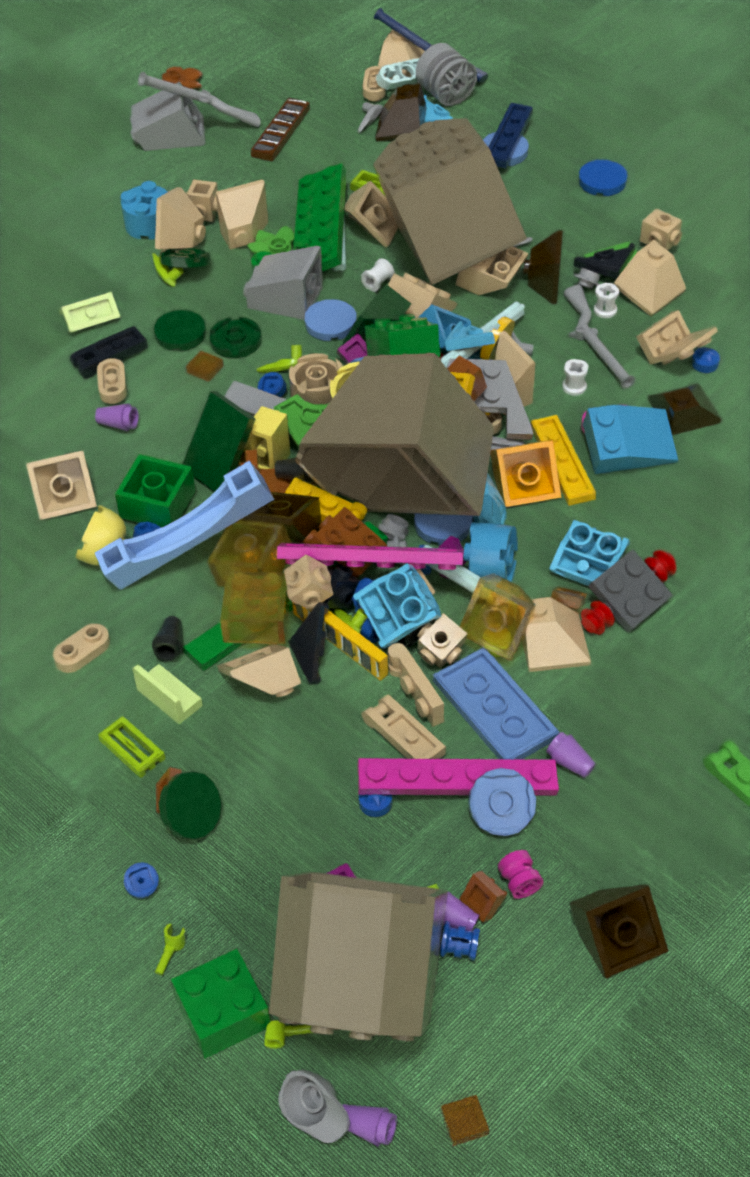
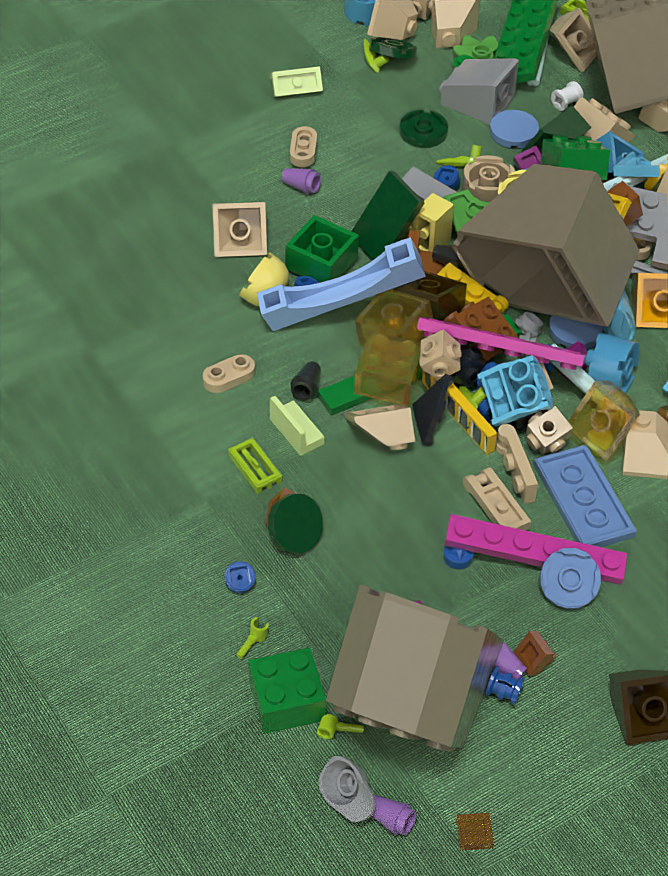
camera: 10 degrees right, 0 degrees up
black plate [69,325,148,379] -> none
dark green tile [154,309,206,351] -> none
clear orange tile [186,351,224,382] -> none
dark pink wheel [498,850,544,899] -> none
medium lavender cone [546,732,597,779] -> none

